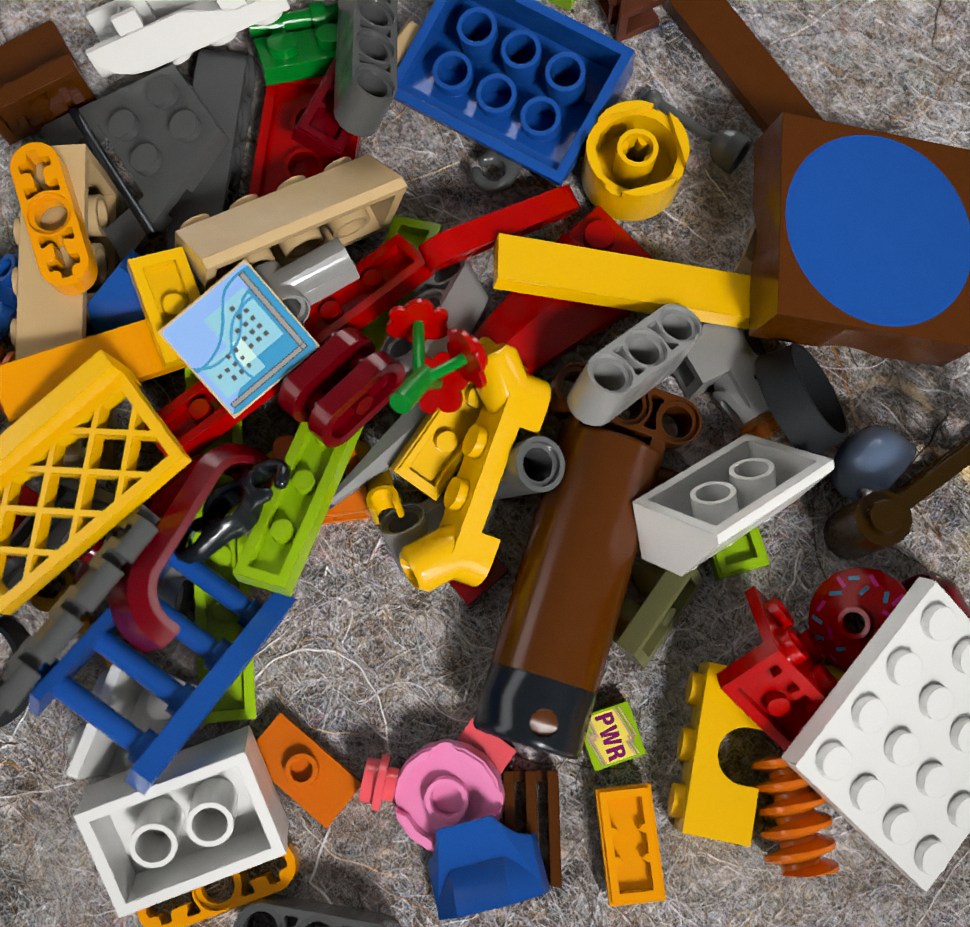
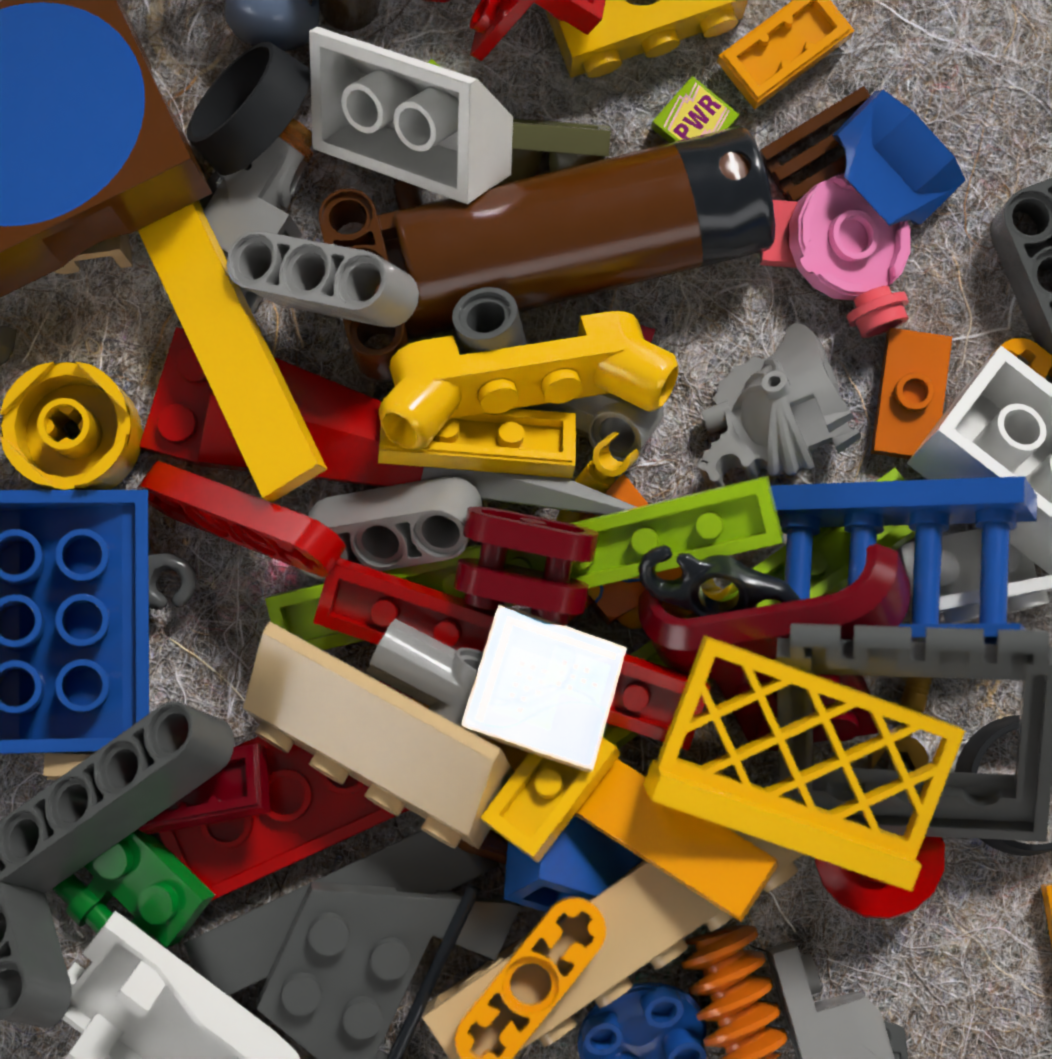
camera: 125 degrees left, 5 degrees up
red plant [386,298,488,414] -> none
none -> light grey helmet [697,322,862,488]

